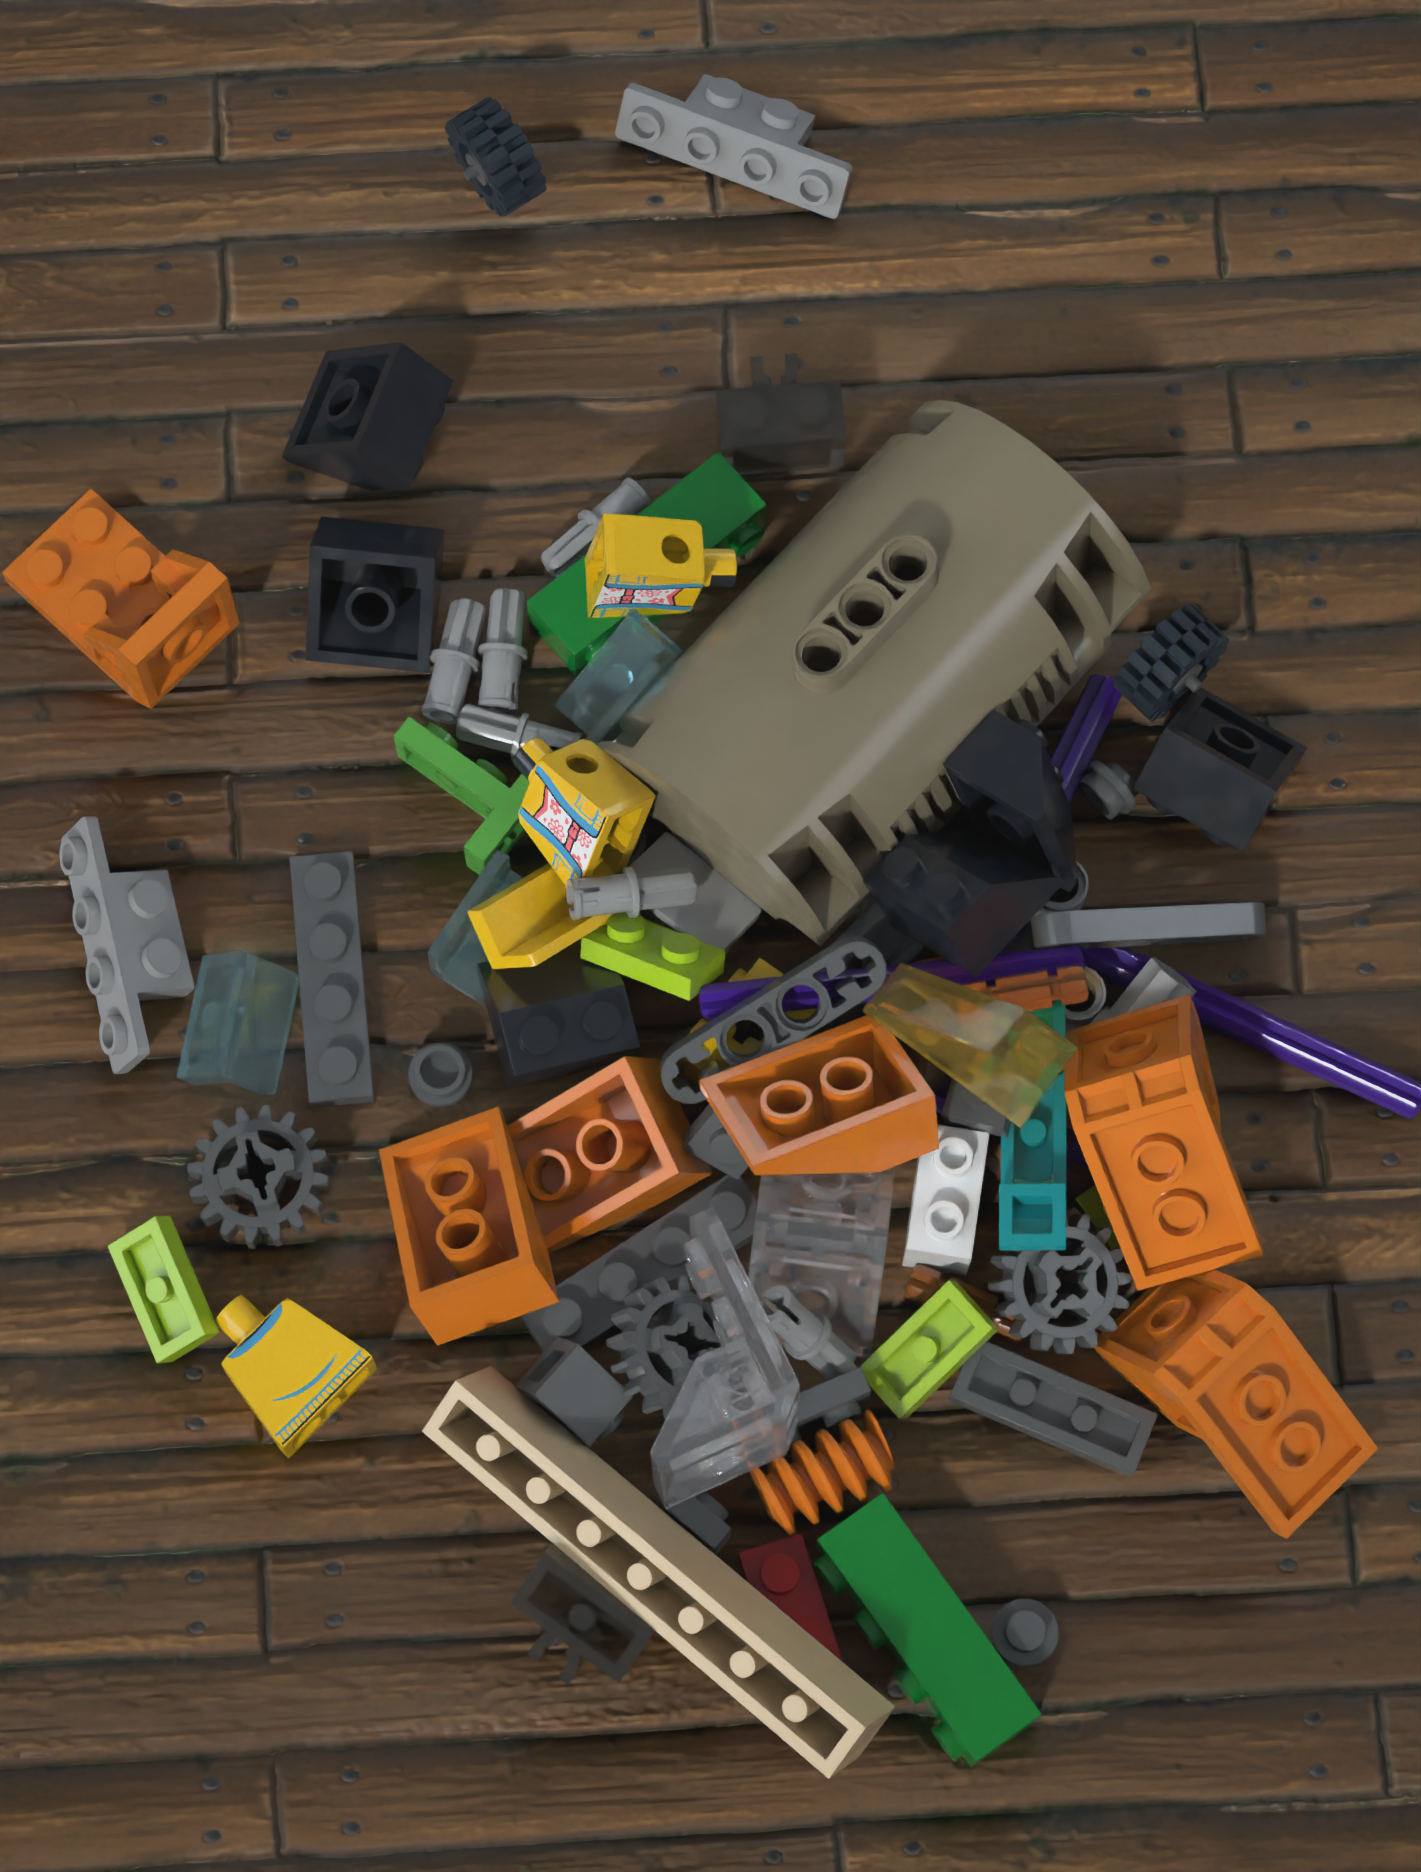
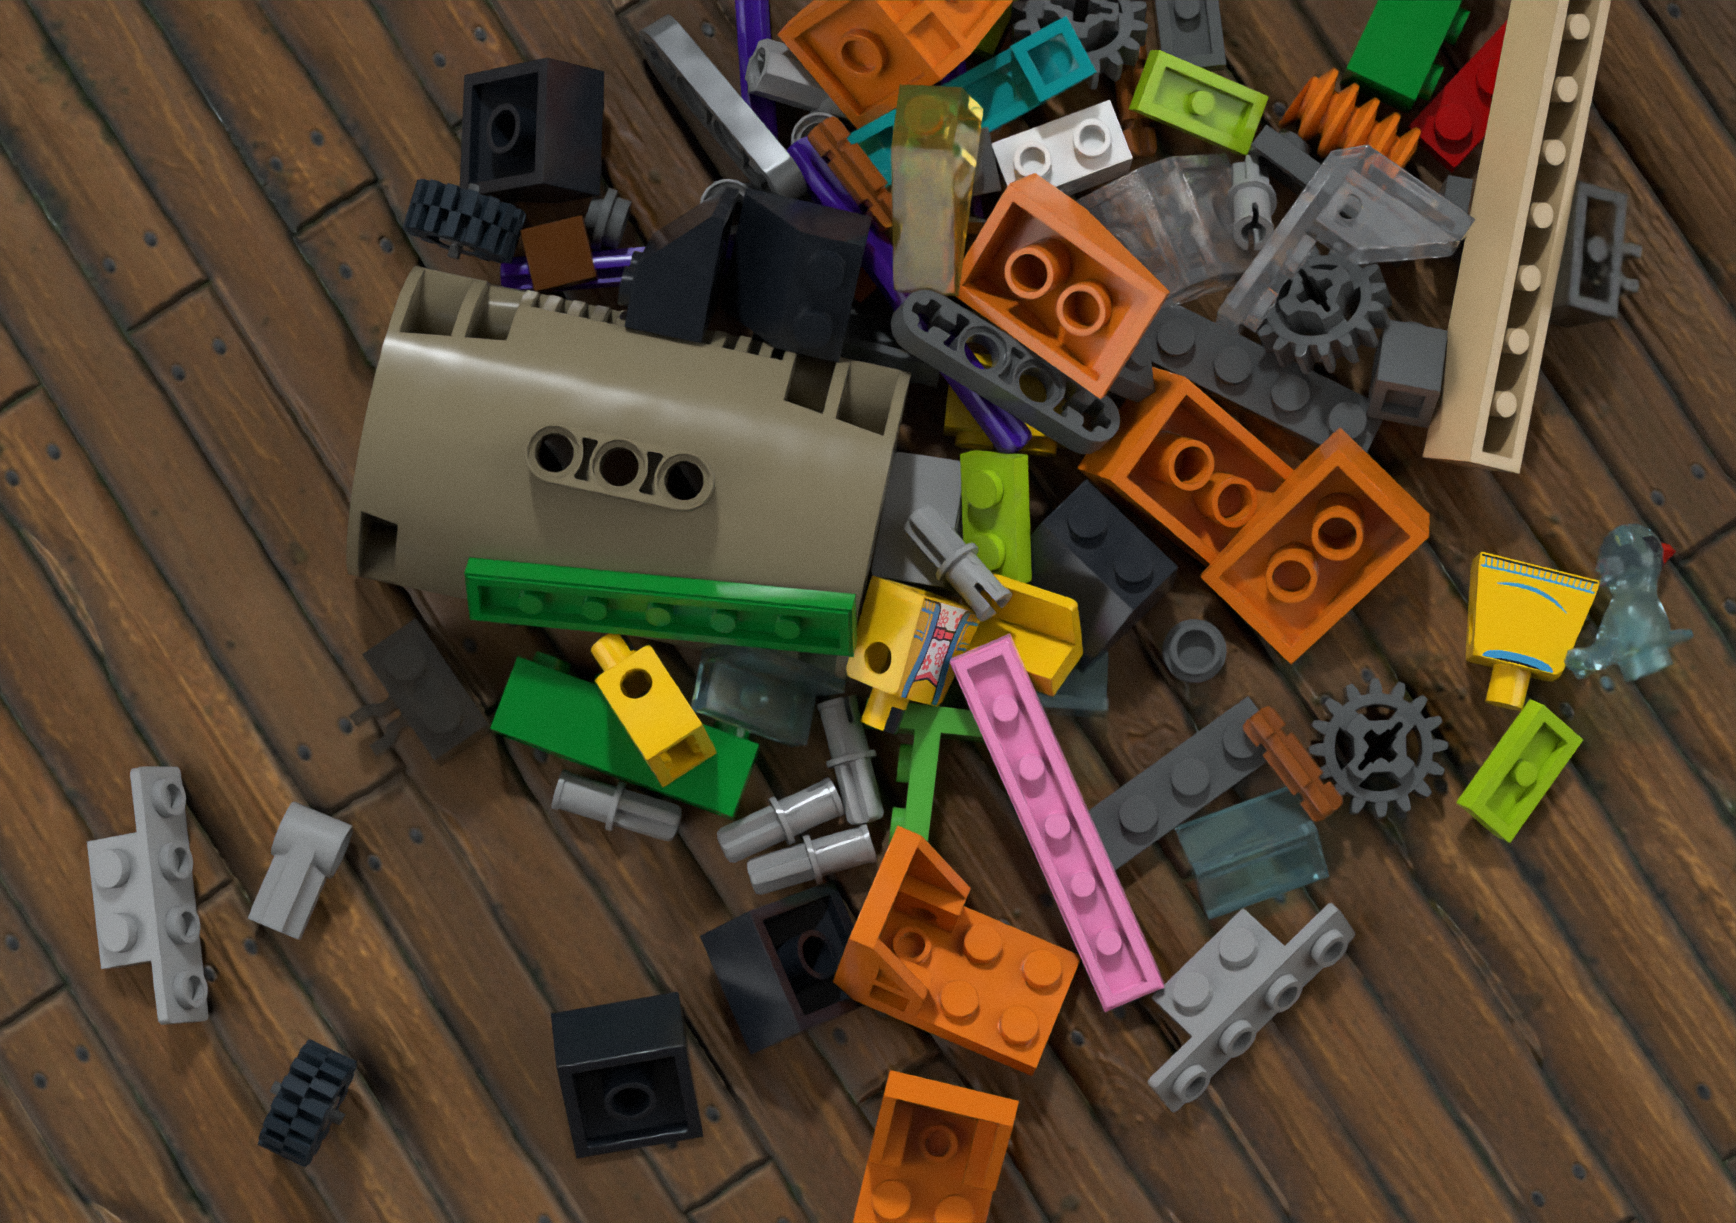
camera: 120 degrees left, 10 degrees up
none -> light grey piece [248,801,353,940]
none -> green tile [464,557,857,657]
none -> reddish brown tile [520,215,599,294]
none -> orange bracket [833,826,1081,1076]
none -> bright pink tile [950,634,1164,1012]
none -> dark orange axle [1242,706,1343,823]
none -> clear light blue animal [1564,523,1694,683]

